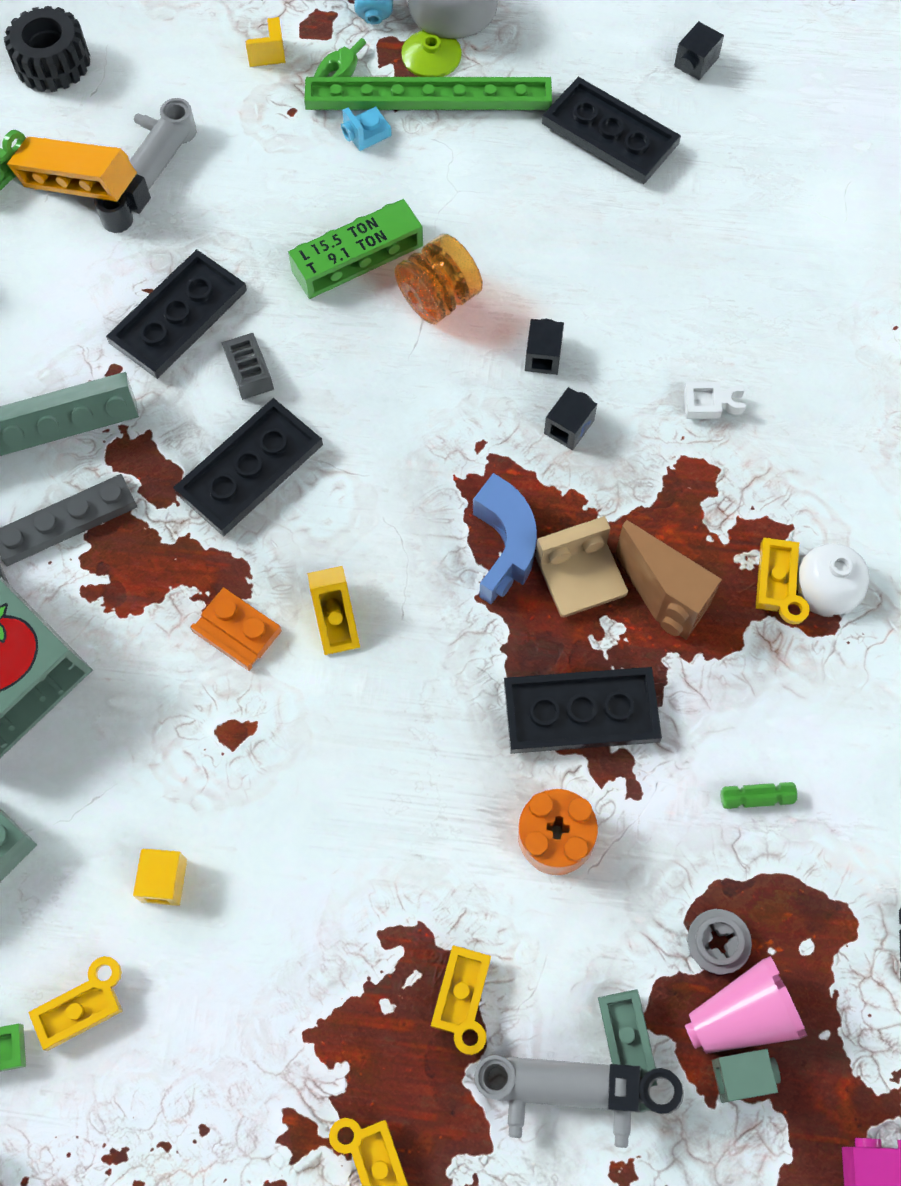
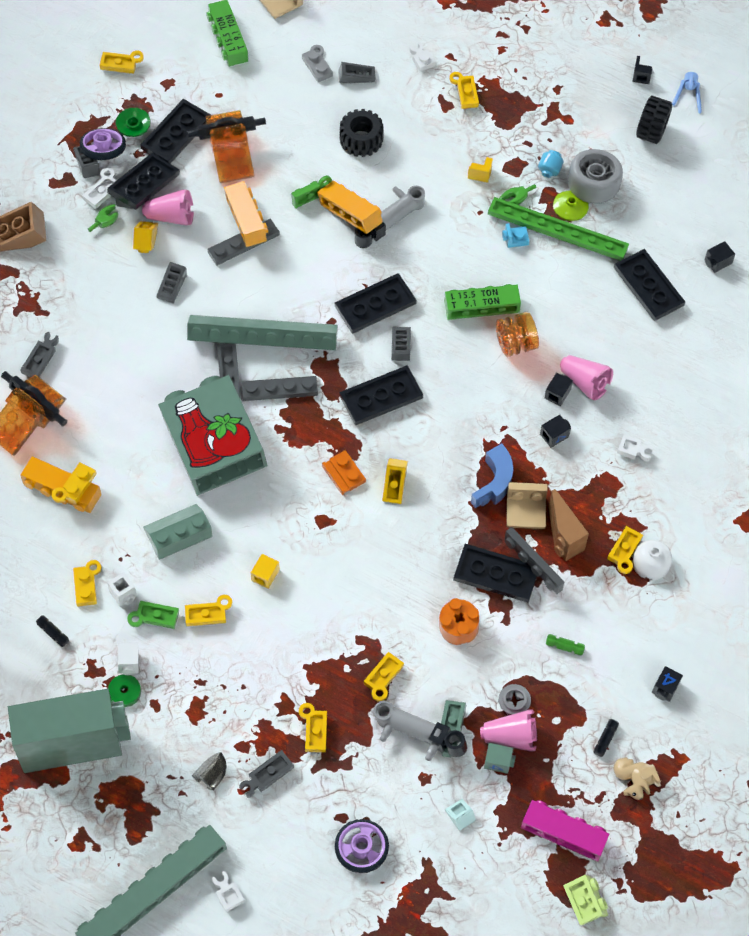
camera: 20 degrees right, 5 degrees down
none -> dark grey plate [504,527,565,594]
none -> bright pink cone [560,355,613,400]

